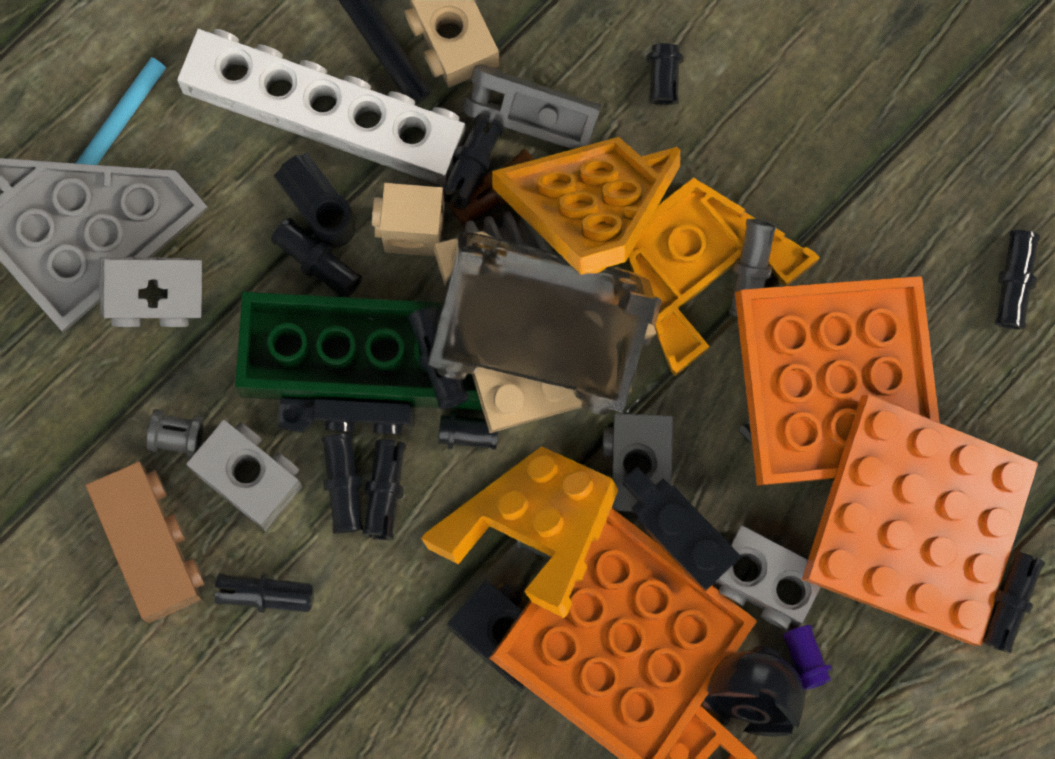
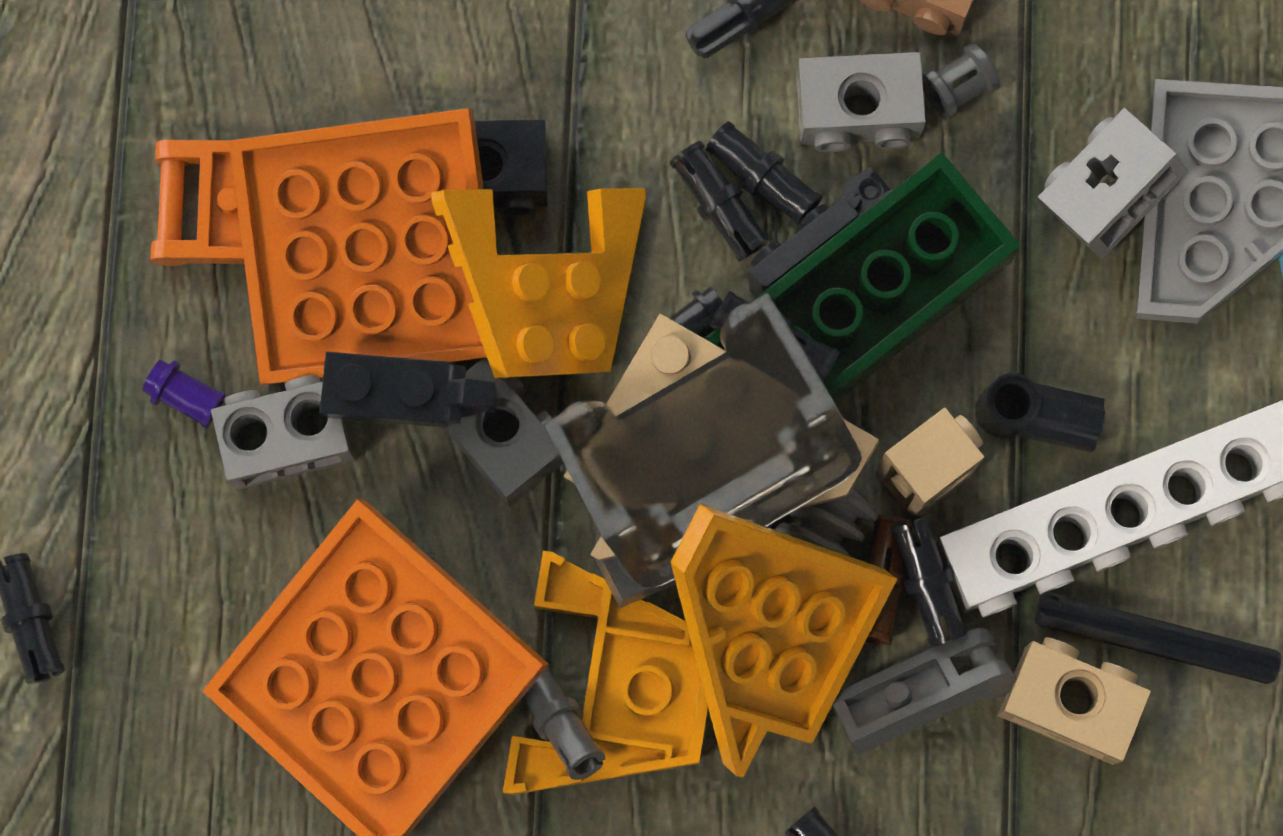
camera: 140 degrees right, 0 degrees up
black pin [271,218,363,298] -> none
black cylinder [703,646,805,737] -> none
orange plate [801,394,1038,646] -> none

